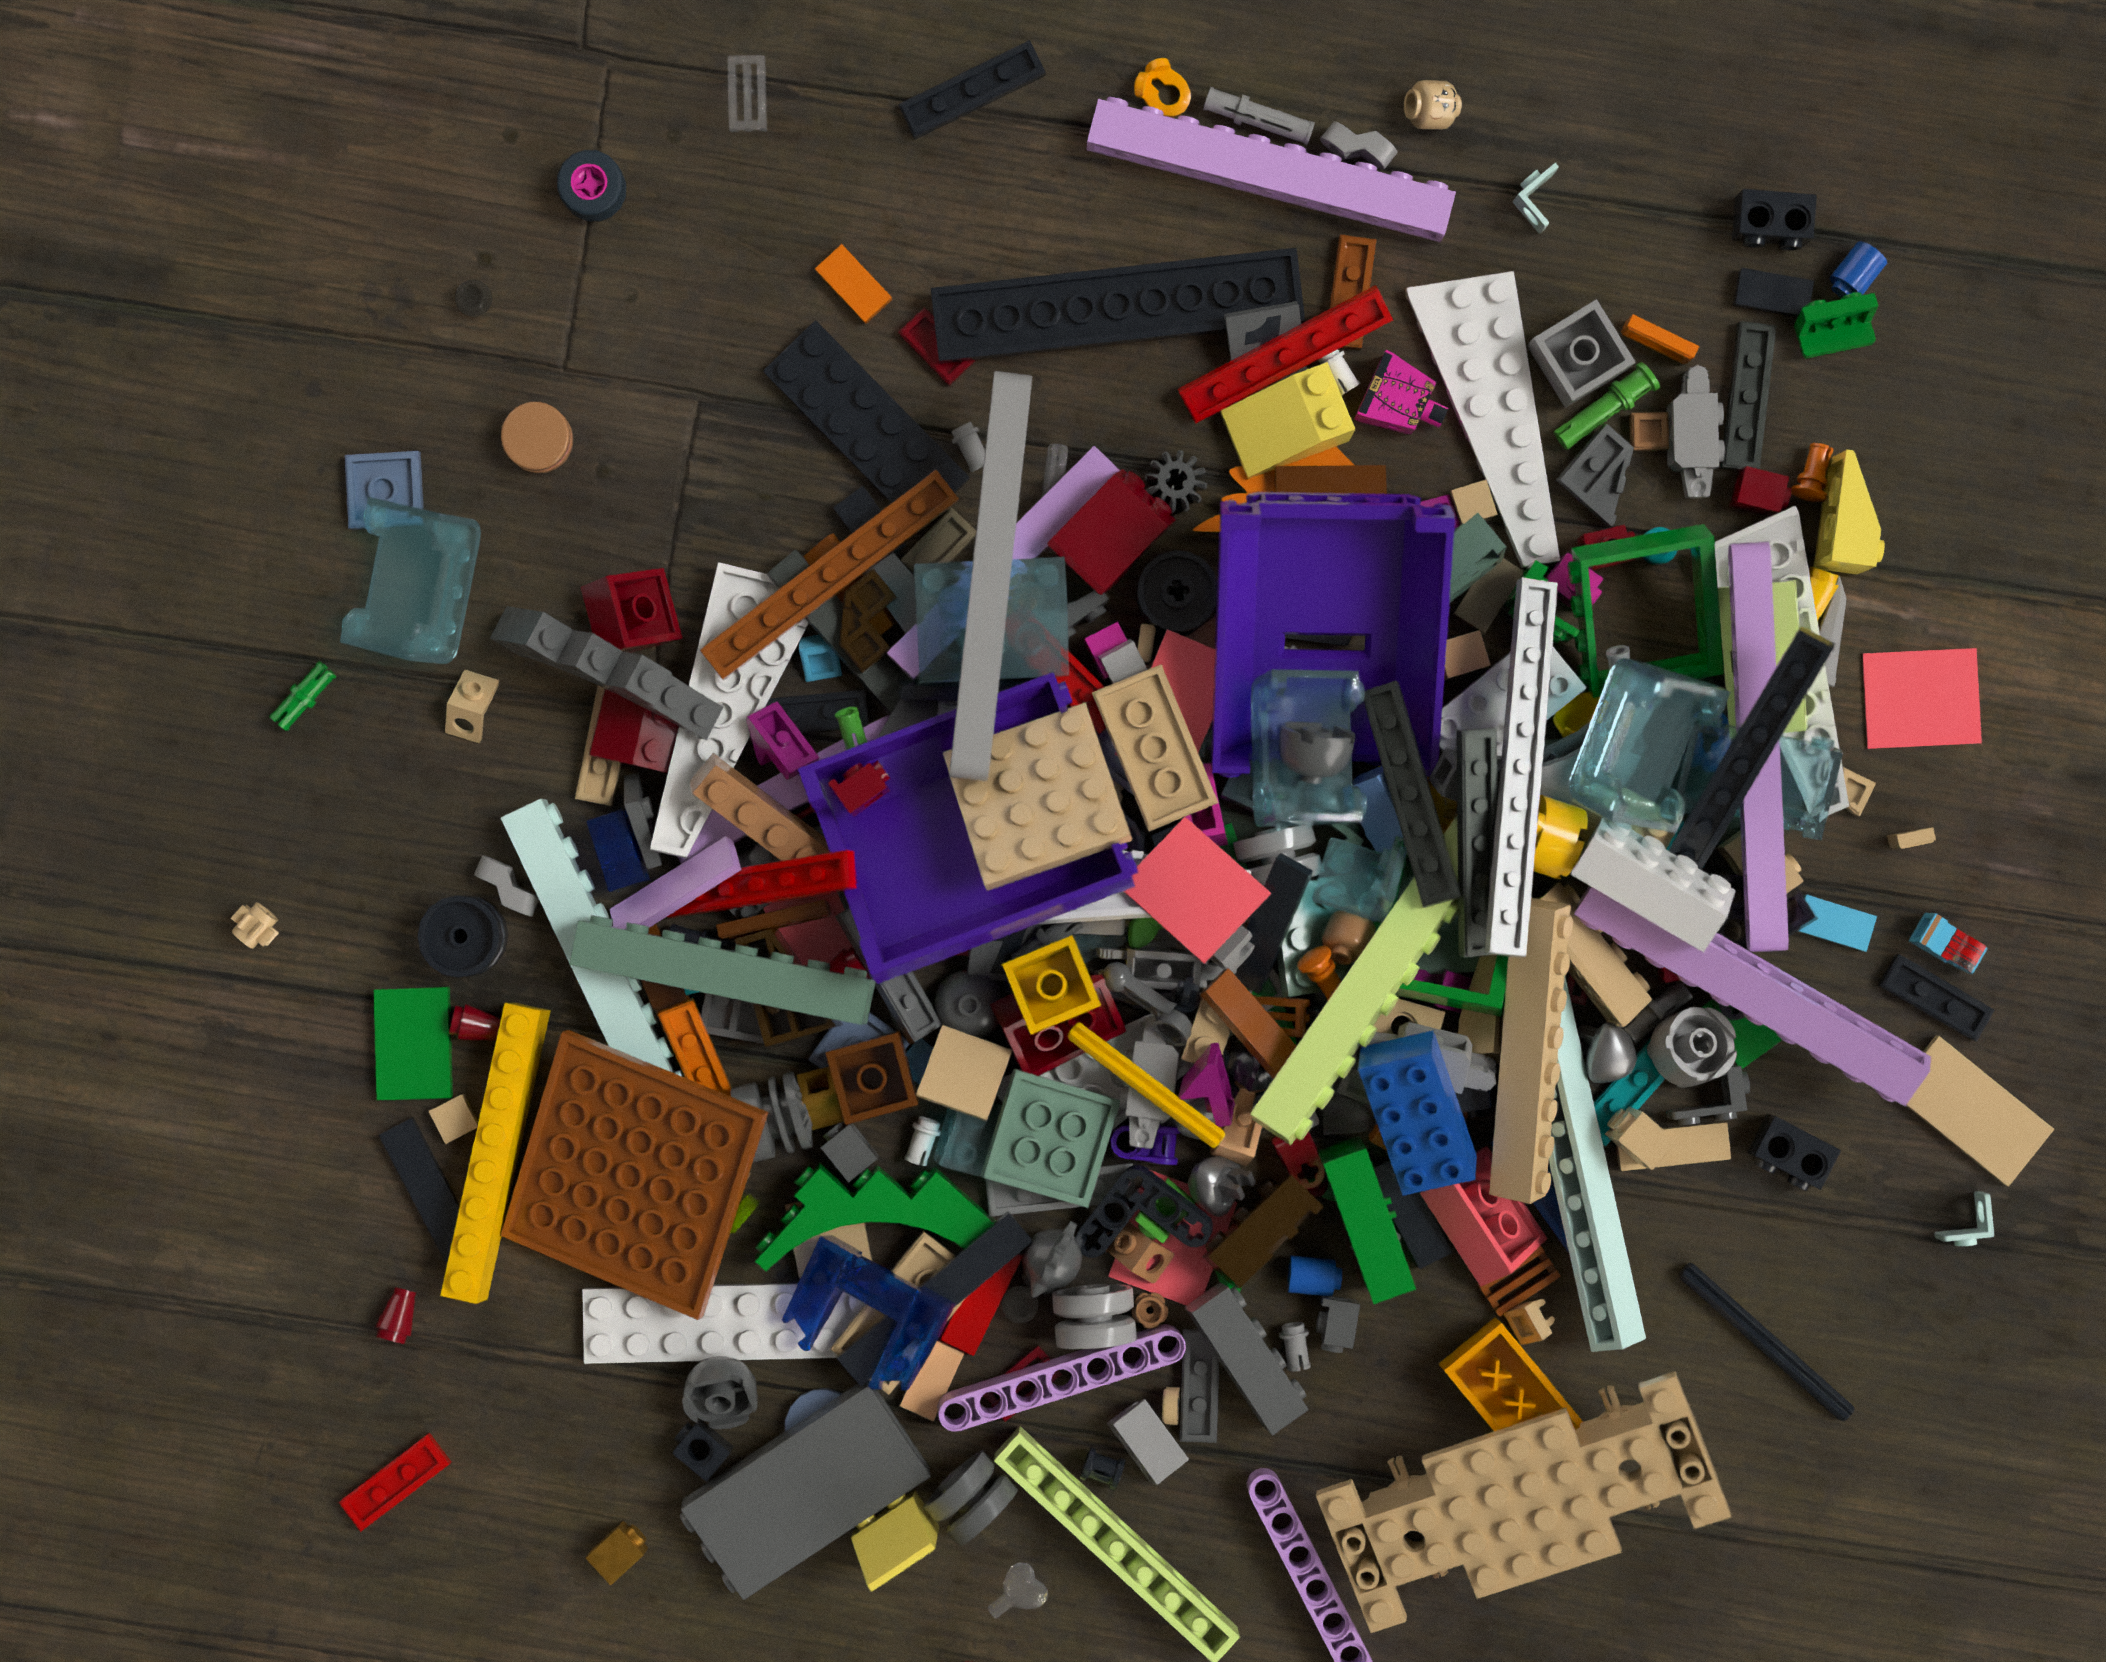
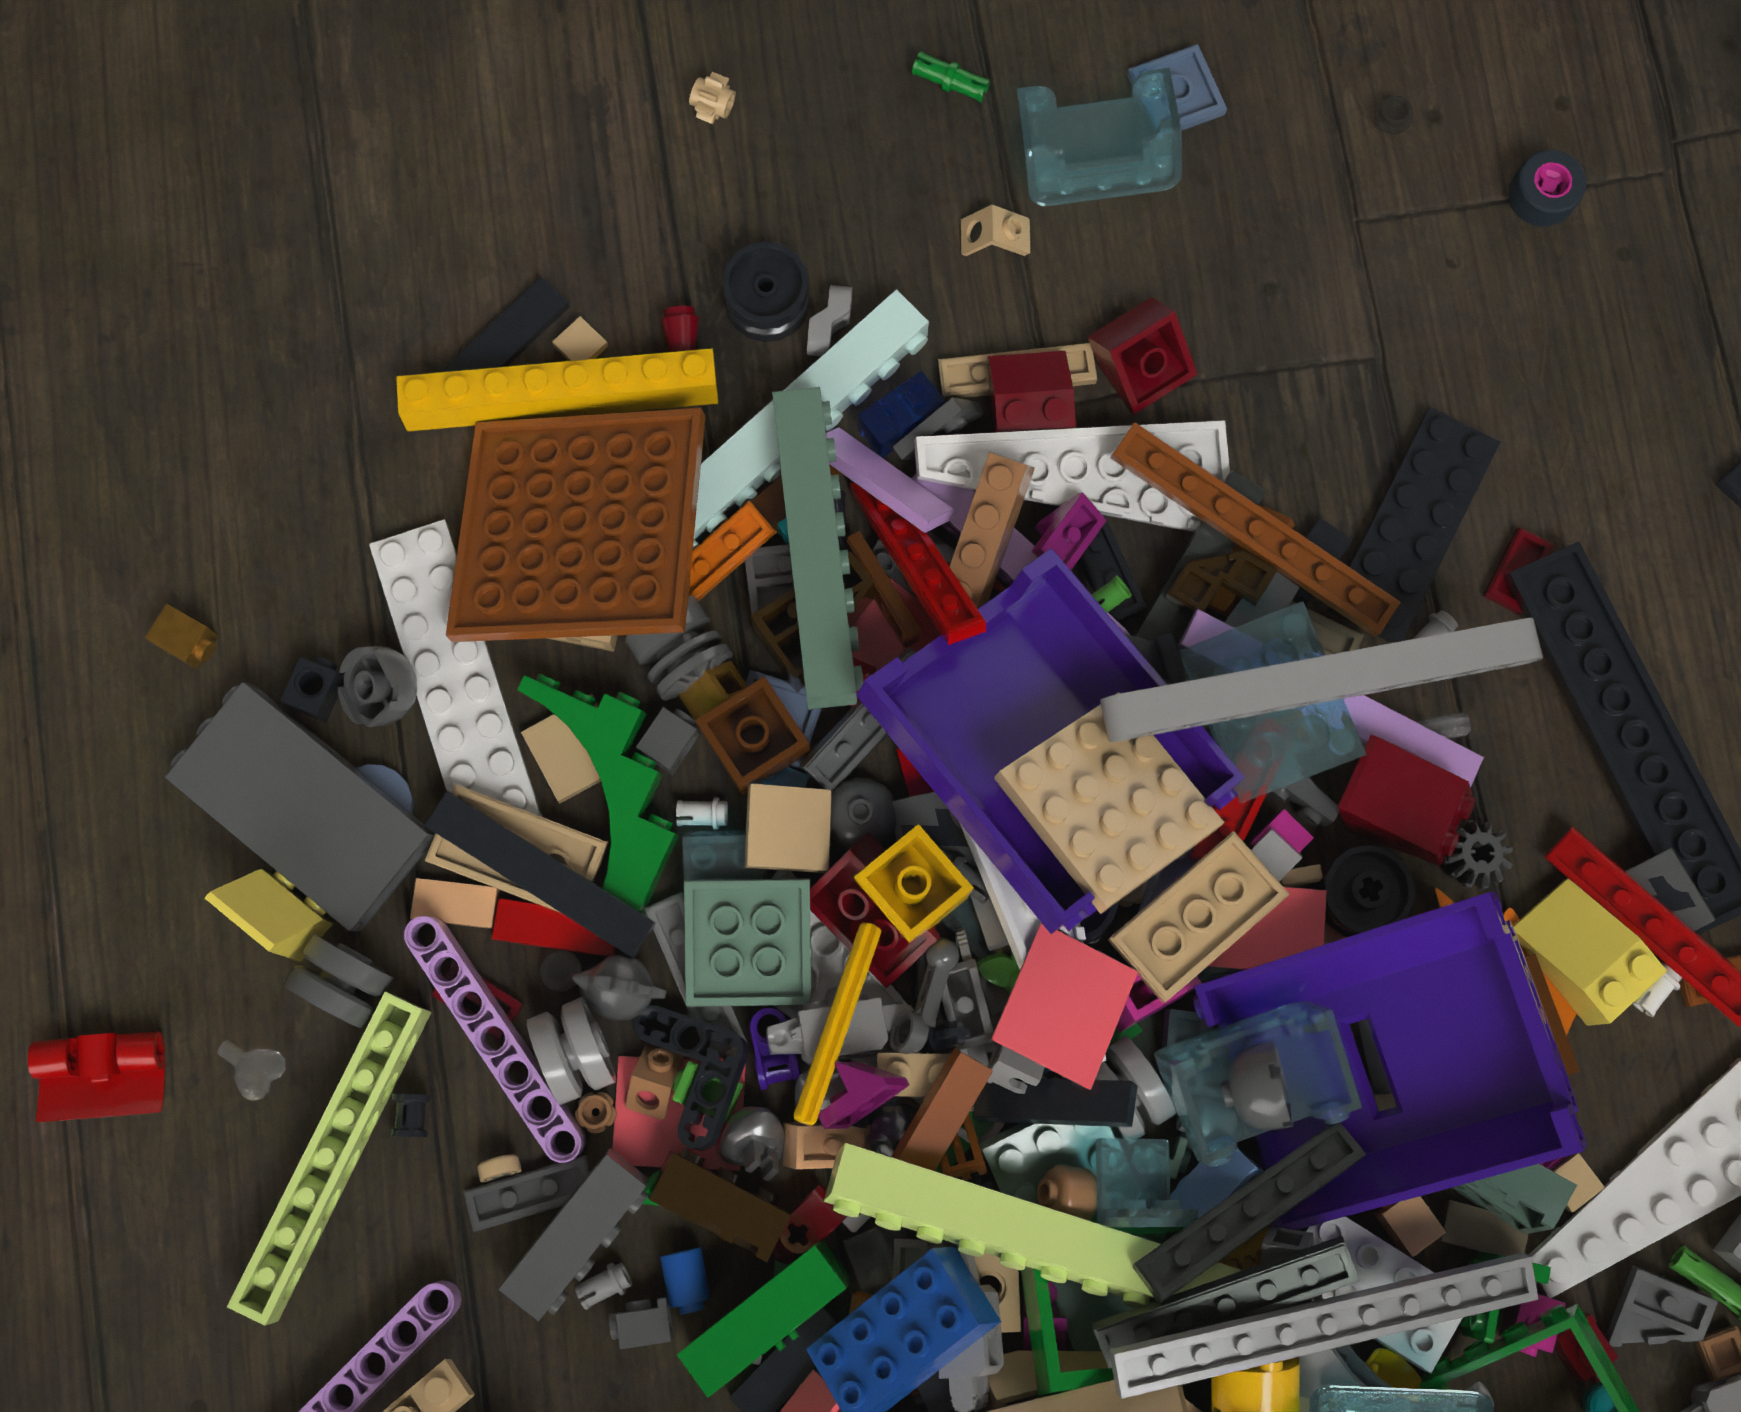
camera: 70 degrees right, 10 degrees down
red tile [338,1433,451,1532] -> none
green tile [374,987,453,1100] -> none
dark red cone [375,1287,416,1344] -> none
dark grey arch [490,606,723,740] -> none
medium nougat head [501,402,573,473] -> none
clear tile [728,55,767,132] -> none
clear neon green tile [730,1194,759,1234] -> none
clear blue wedge [782,1235,956,1390] -> none
medium azure slope [799,635,842,682] -> none
orange tile [815,244,892,324] -> none
dark red brick [828,760,891,817] -> none
light grey hinge [1107,1399,1189,1485] -> none
orange pin [1297,946,1342,1001] -> none
dark pink torso [1354,350,1448,434] -> none

